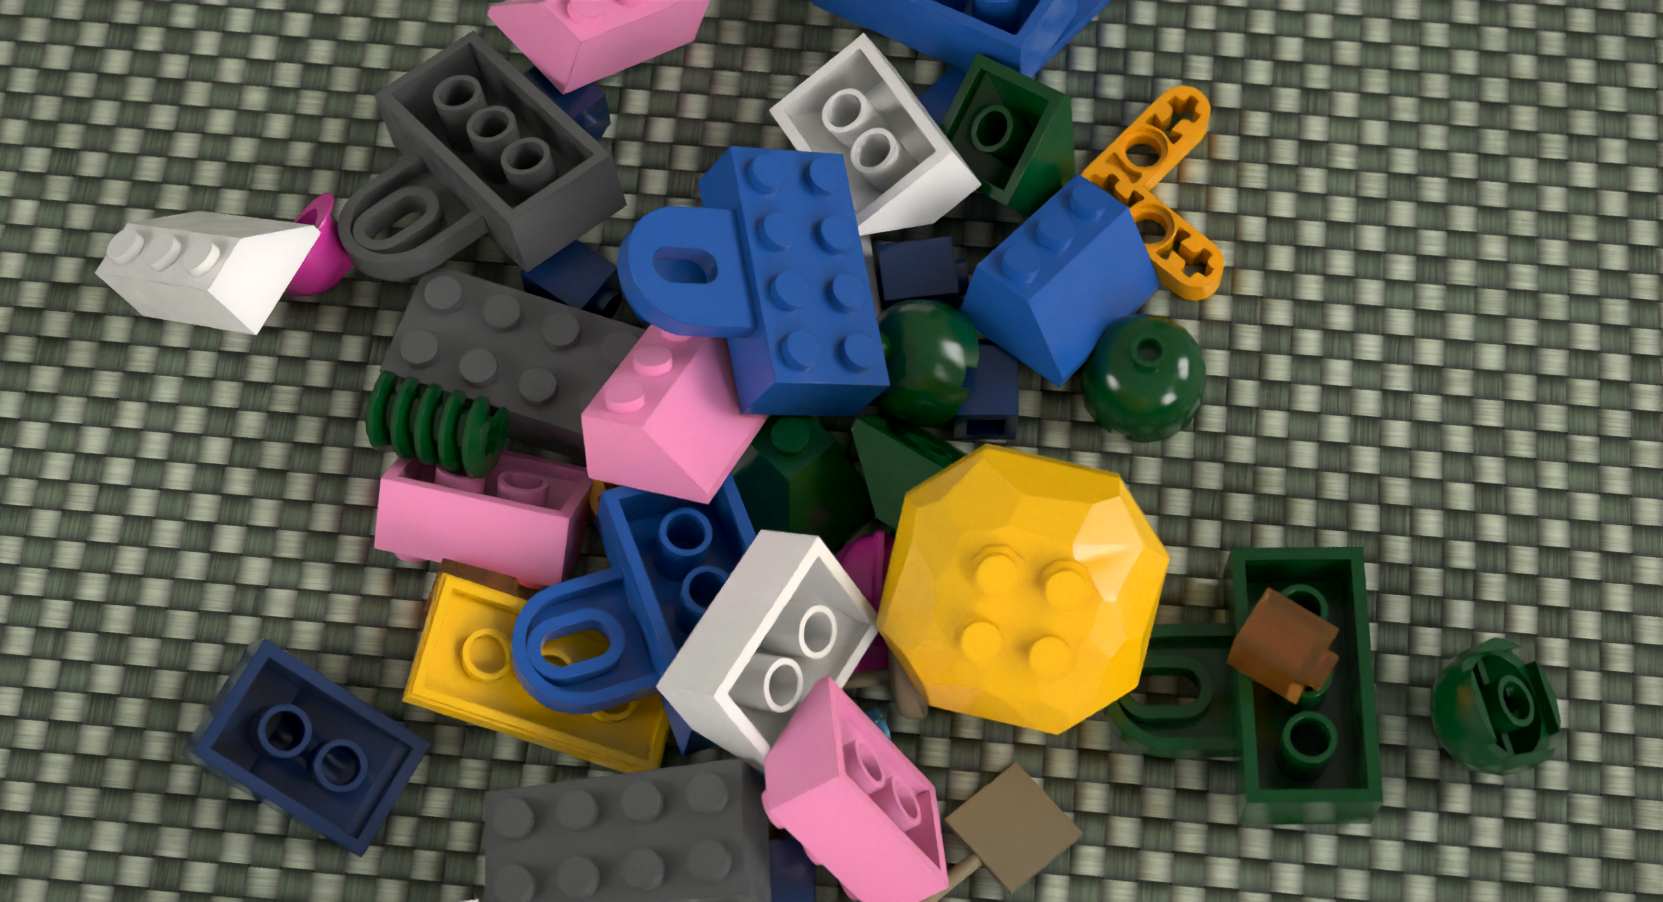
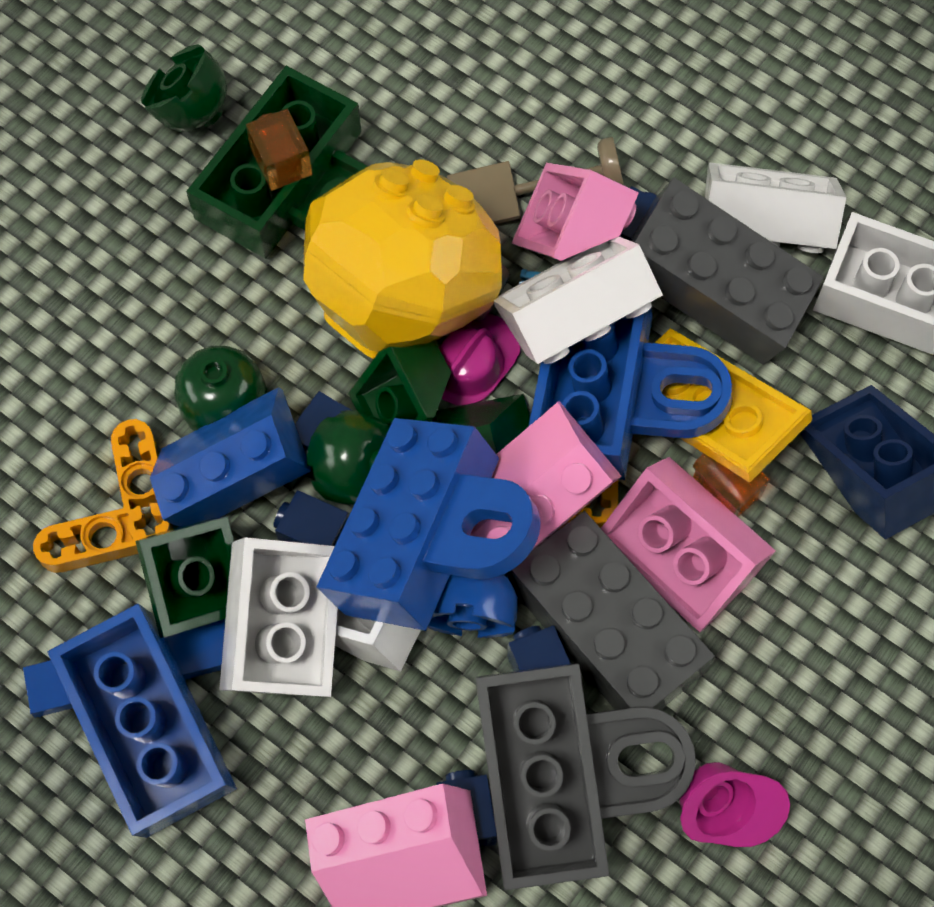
camera: 150 degrees left, 0 degrees up
white slope [95,211,321,335] -> none
dark green piece [365,370,509,479] -> none

